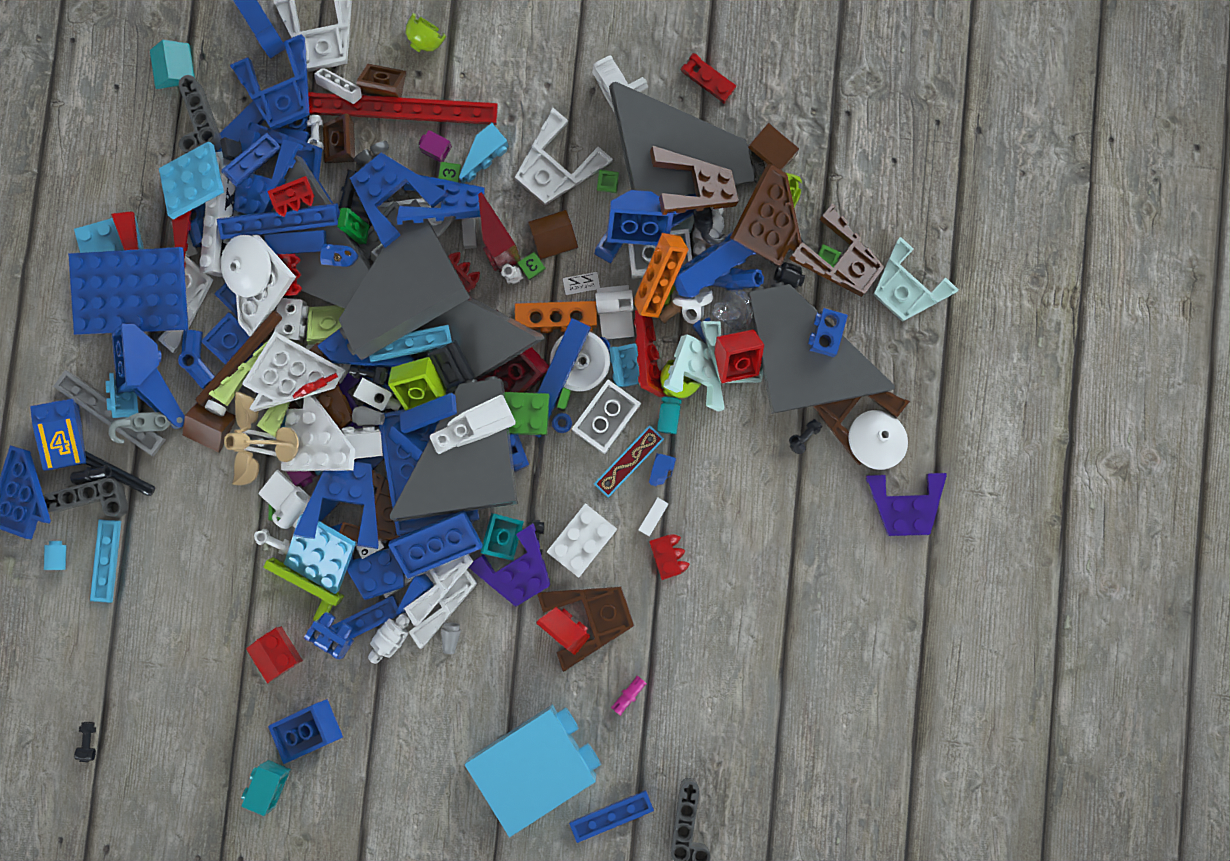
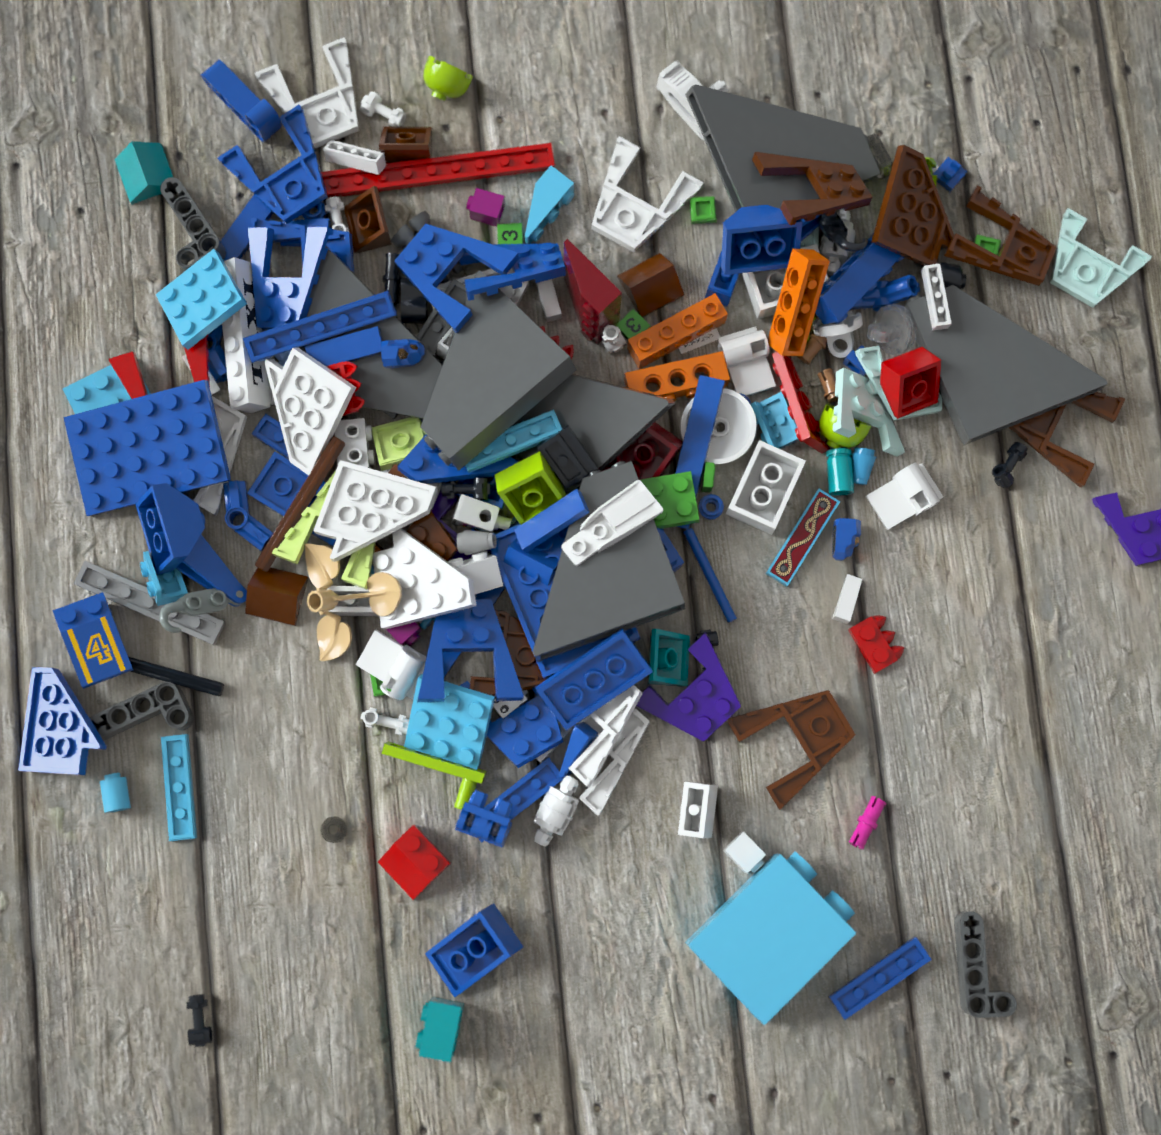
camera: 15 degrees left, 5 degrees down
black pin [70,465,113,485] -> none
white tile [205,400,227,416] -> none
black tile [220,137,242,161] -> none
blue tile [221,133,281,187] -> none
white dish [221,235,271,297] -> none
red plate [267,176,315,217] -> none
red hand [292,373,338,399] -> none
green plate [337,208,370,244] -> none
light grey cone [441,622,461,654] -> none
red slope [536,607,590,655] -> none
white brick [547,503,617,578] -> none
red plate [680,53,737,103] -> none
reddish brown slope [748,123,799,170] -> none
blue brick [808,308,848,357] -> none
white dish [849,410,908,470] -> none
none -> clear smoke plate [321,816,347,843]
none -> white bar [360,92,406,127]
none -> orange brick [627,293,728,369]
none -> white brick [678,782,718,838]
none -> blue bar [683,528,737,623]
none -> white brick [723,832,766,873]
none -> medium nougat pin [817,368,838,402]
none -> dark azure cone [851,447,876,485]
none -> white piece [866,462,943,530]
none -> white piece [921,264,952,331]
none -> blue tile [933,157,967,192]

